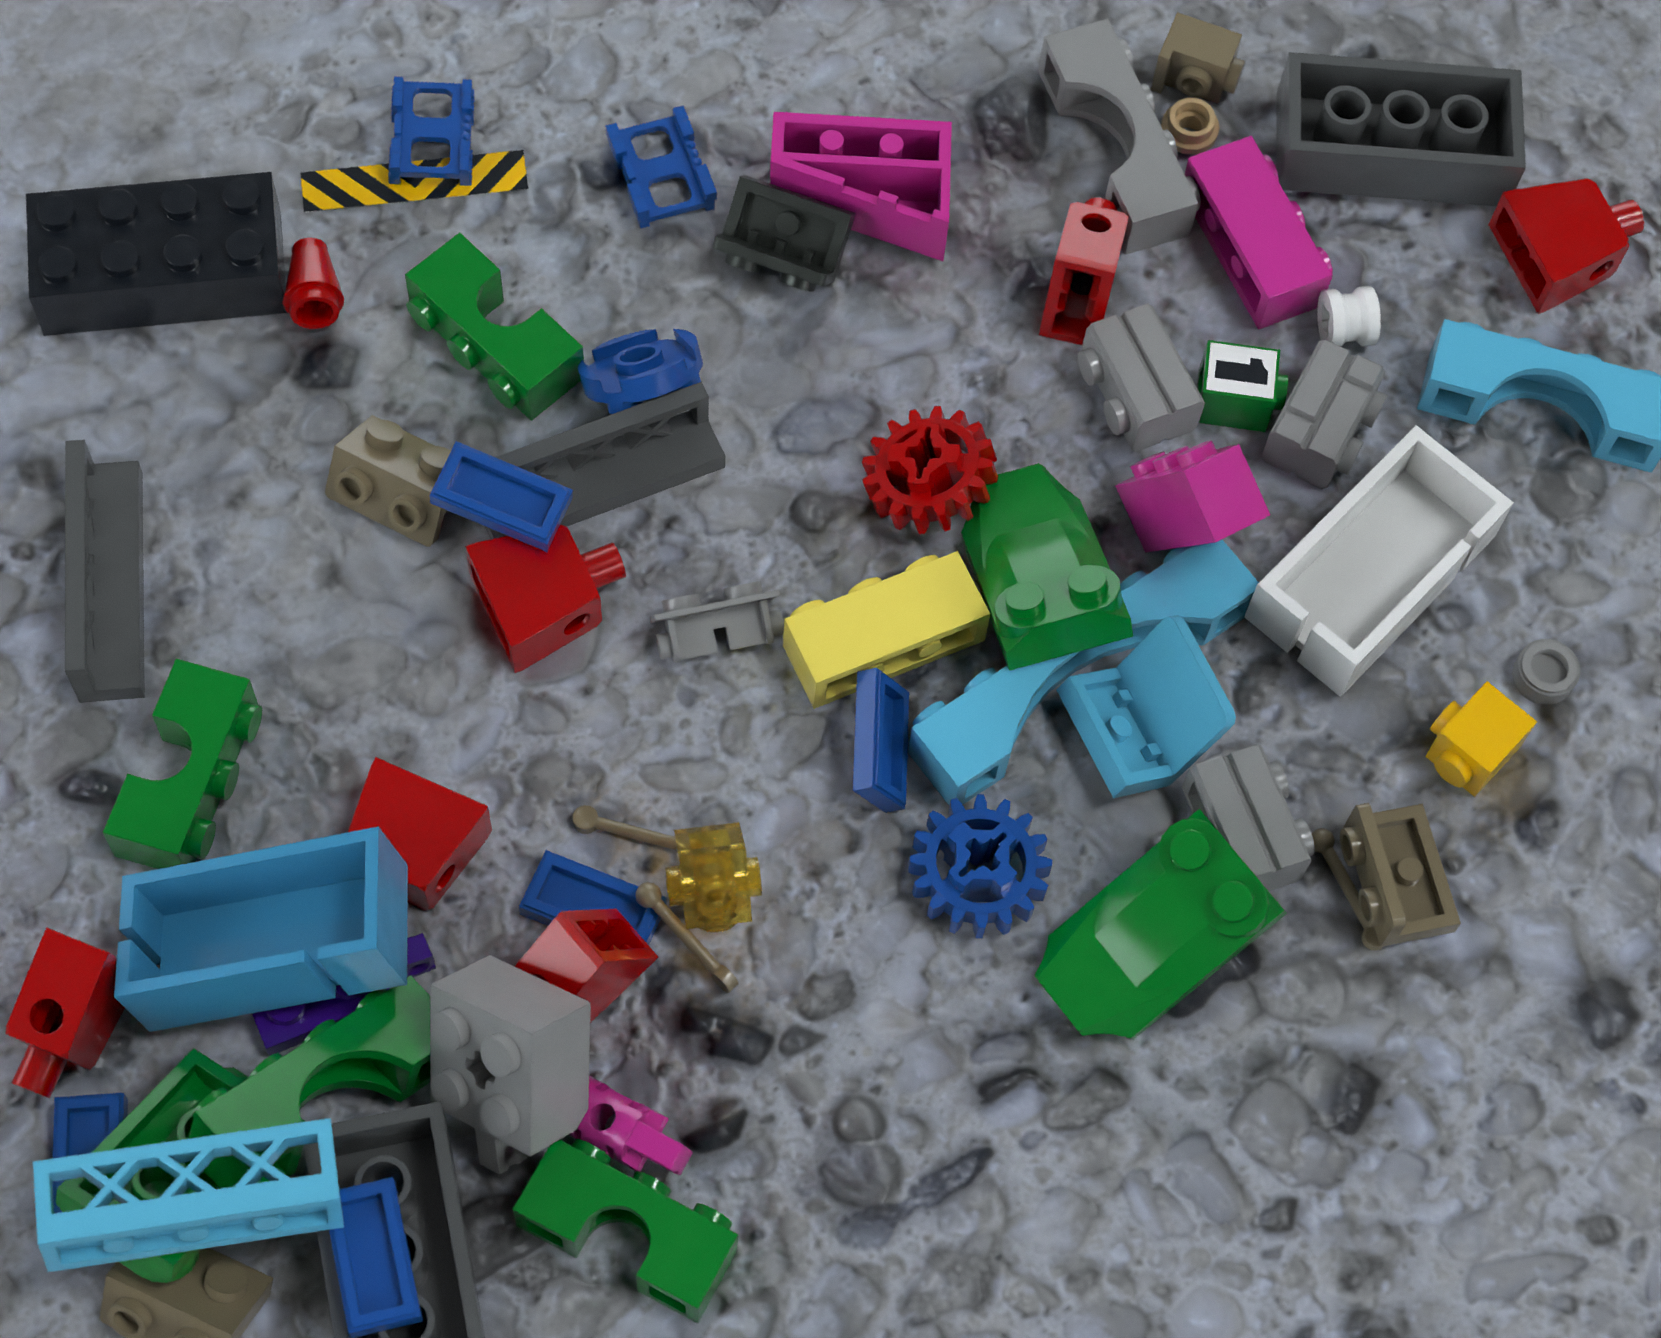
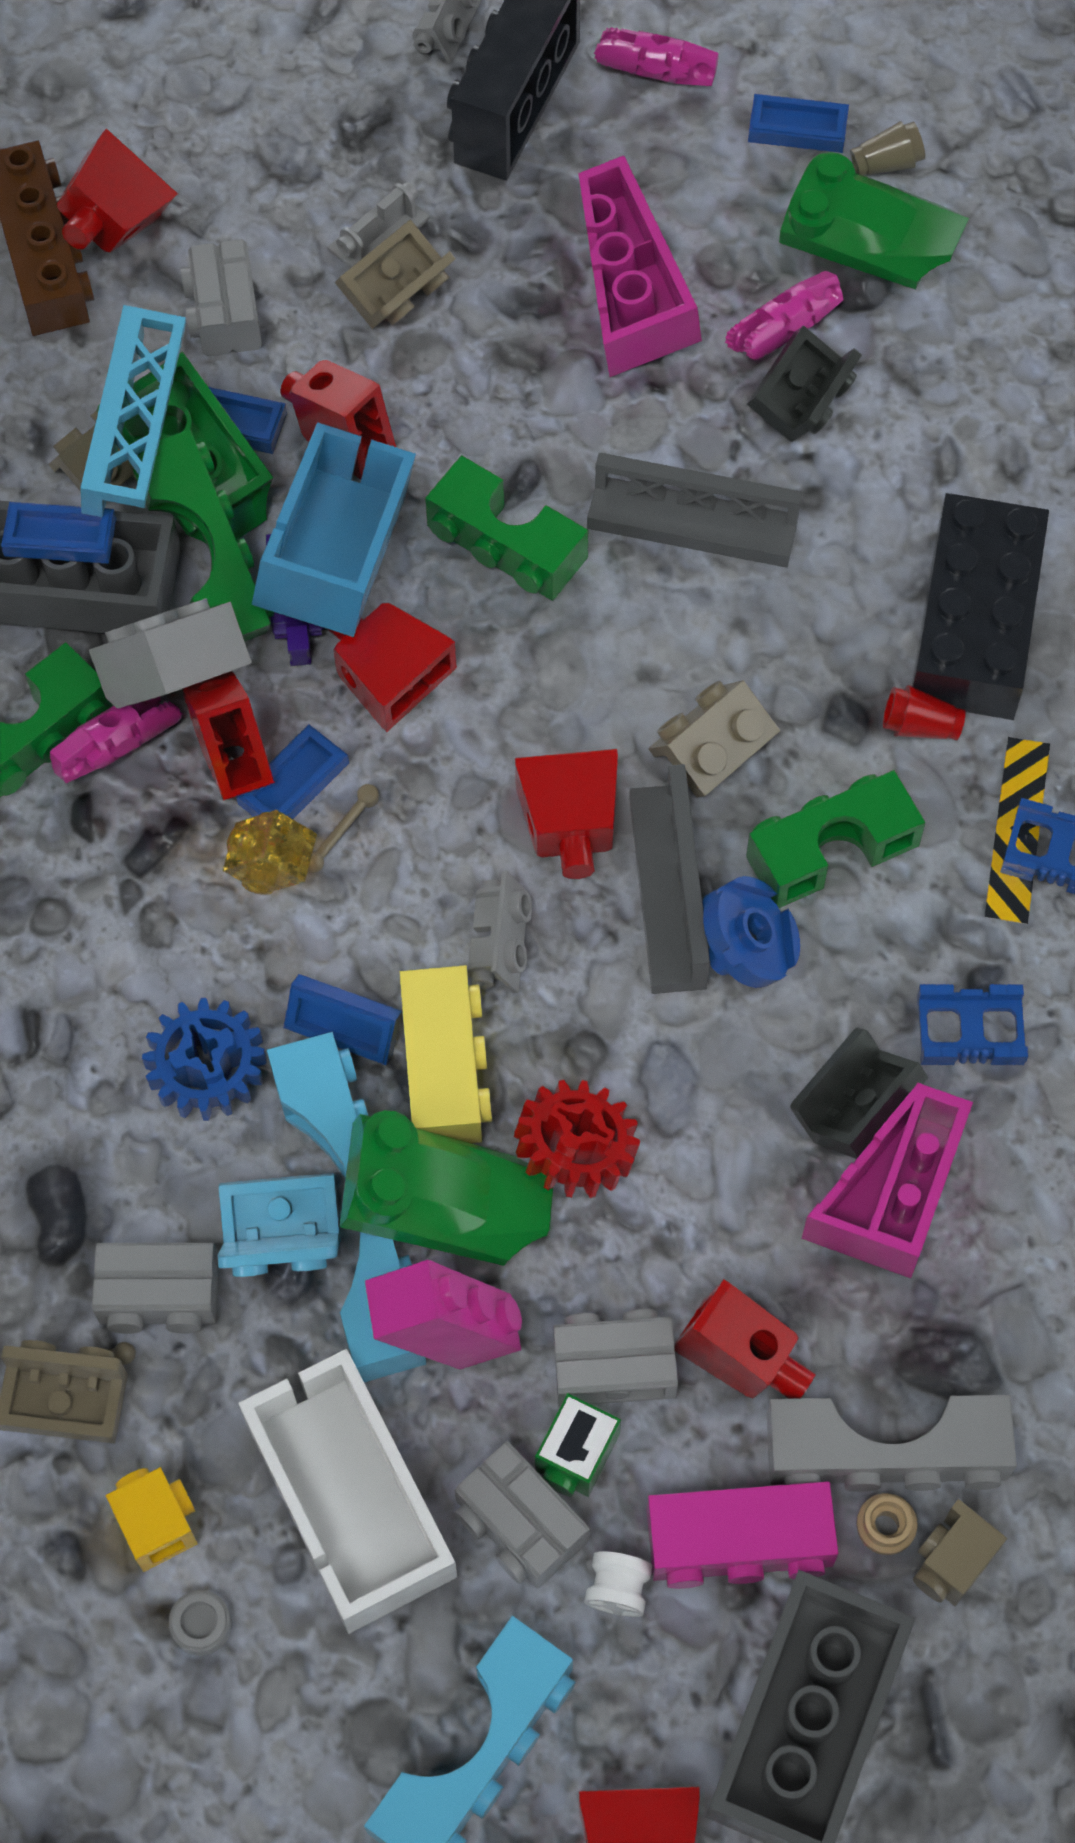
camera: 115 degrees right, 0 degrees up
blue tile [429,441,573,552] -> none
dark tan hinge [635,882,738,993] -> none
green slope [1034,809,1287,1040] -> none

